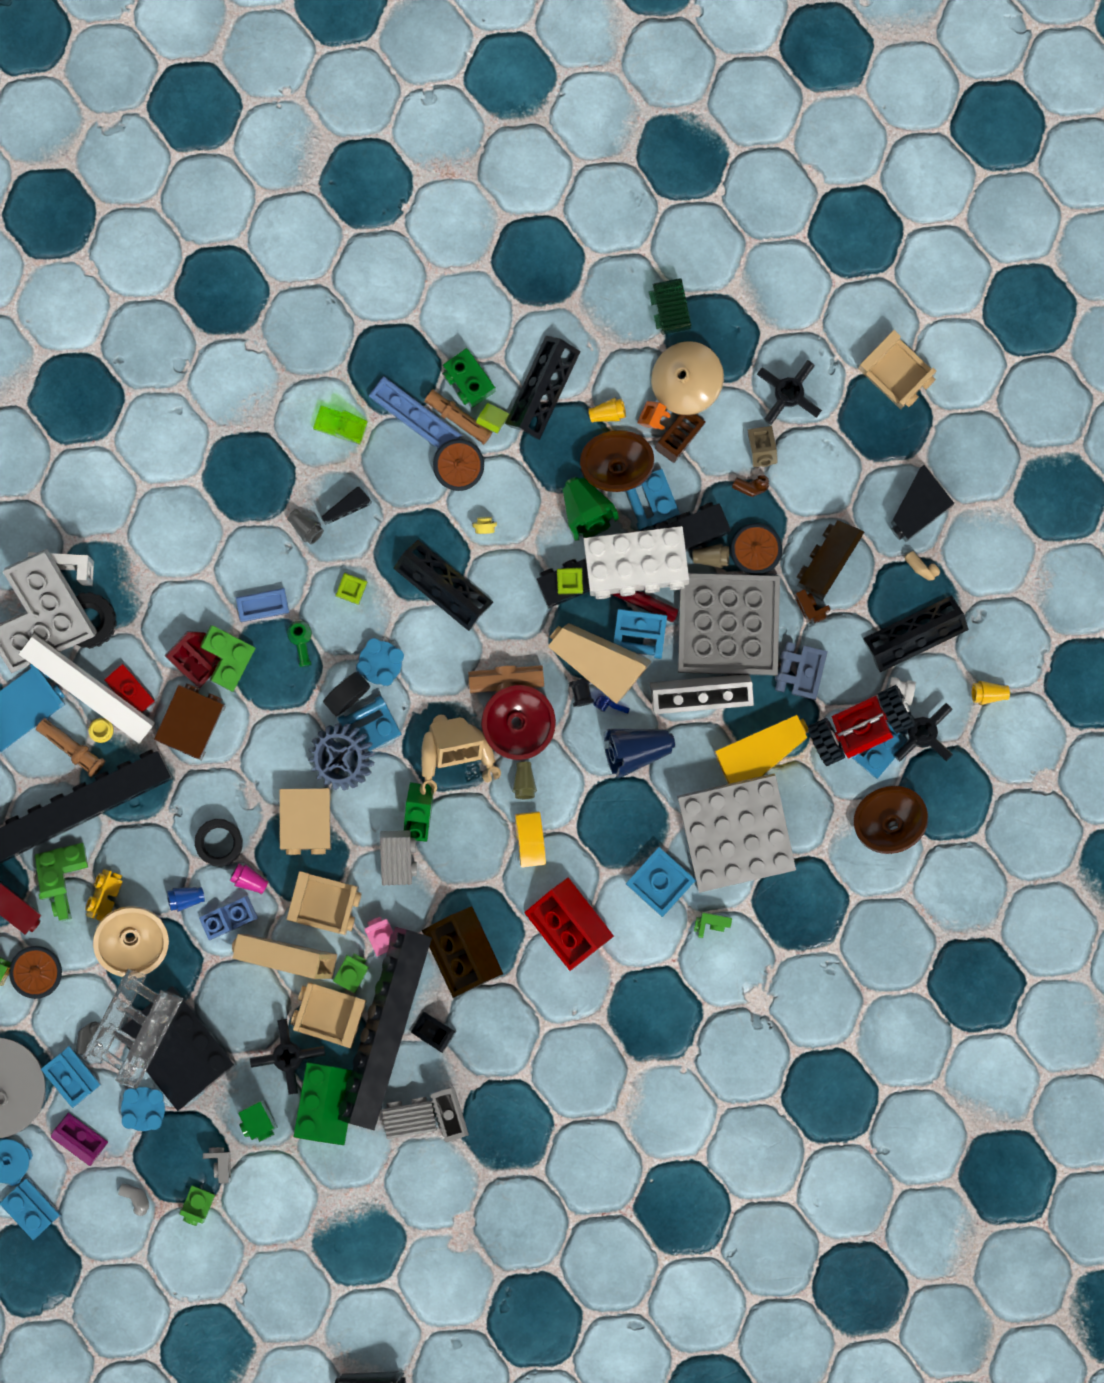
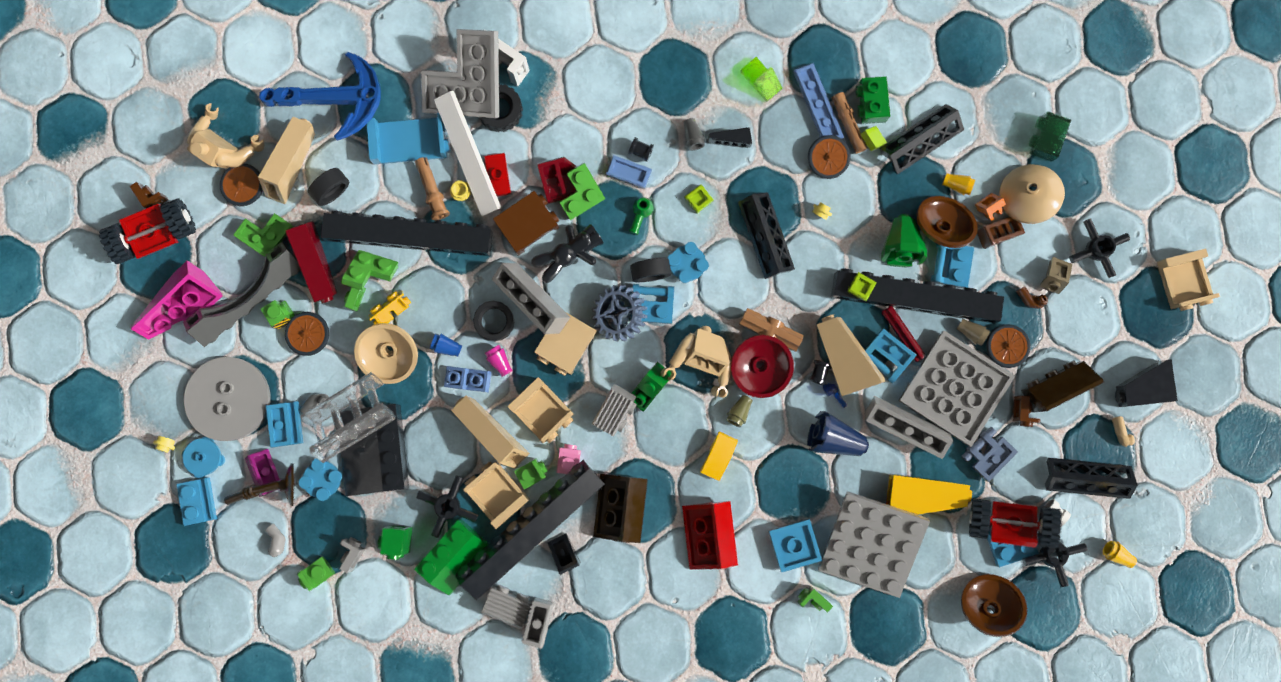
camera: 25 degrees right, 0 degrees up
white bracket [584,526,689,599] -> none
none -> dark brown dish [224,463,294,506]
none -> light grey brick [492,263,570,334]
none -> black animal [531,224,604,283]
none -> black bush [628,137,654,162]

